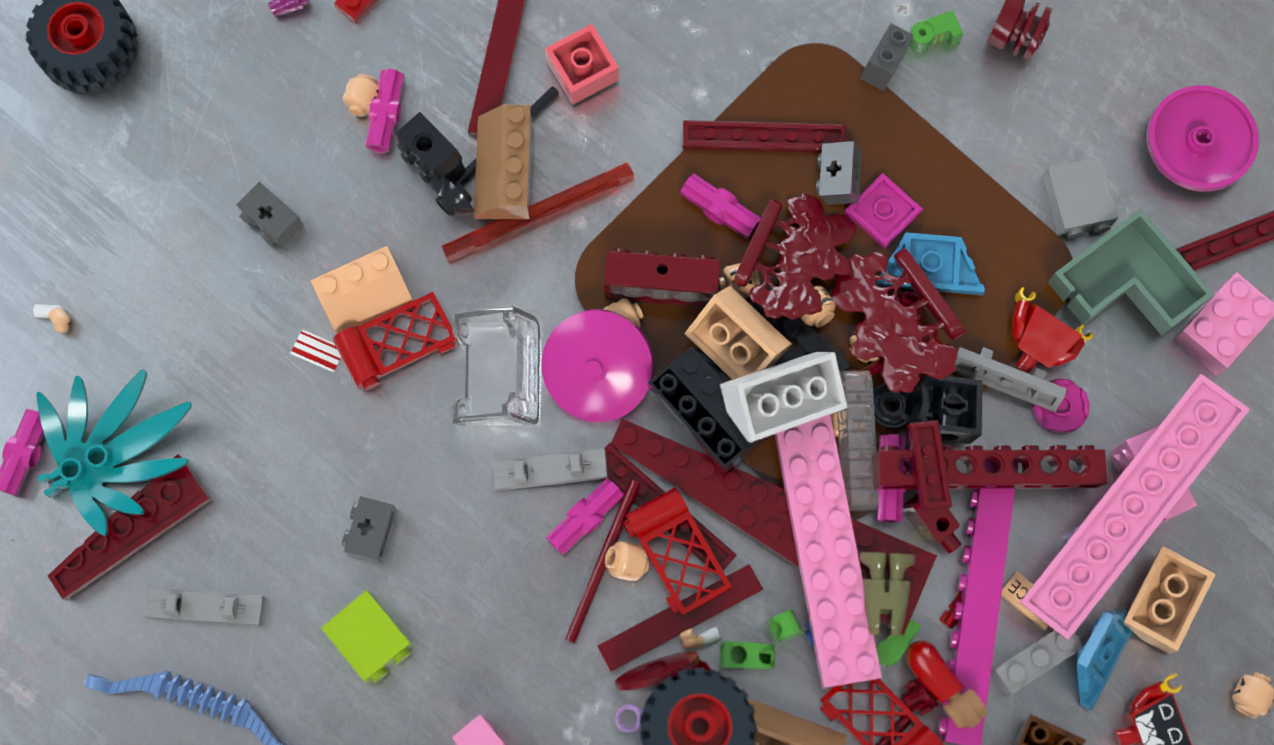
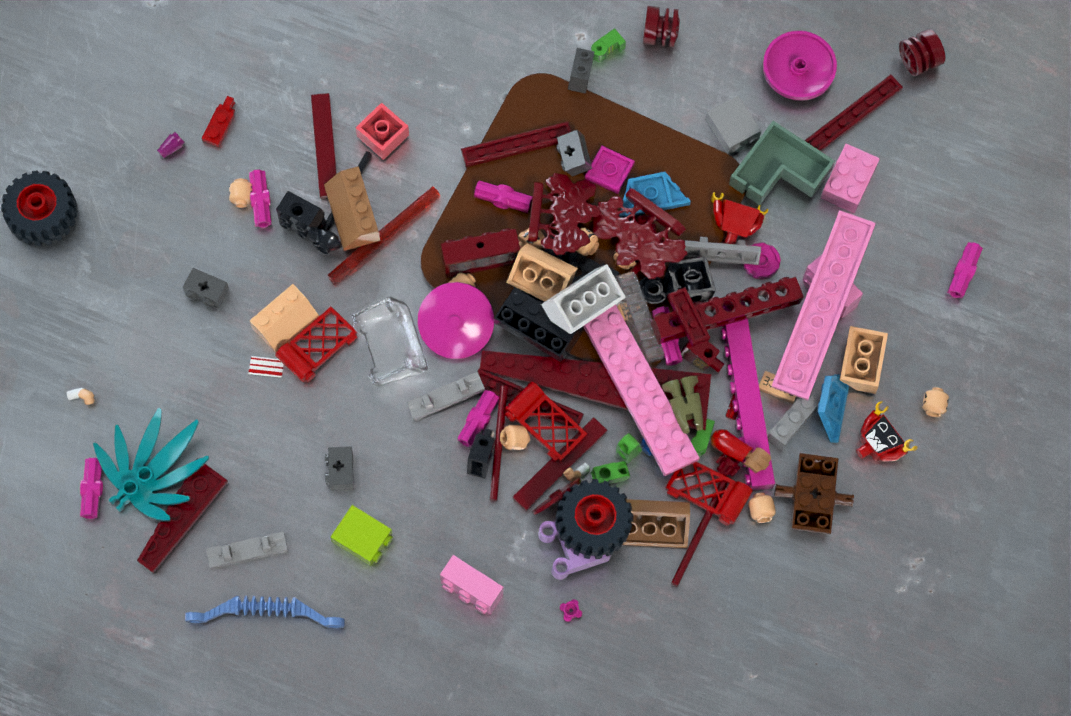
camera: 20 degrees left, 5 degrees down
none -> black torso [467,429,495,479]

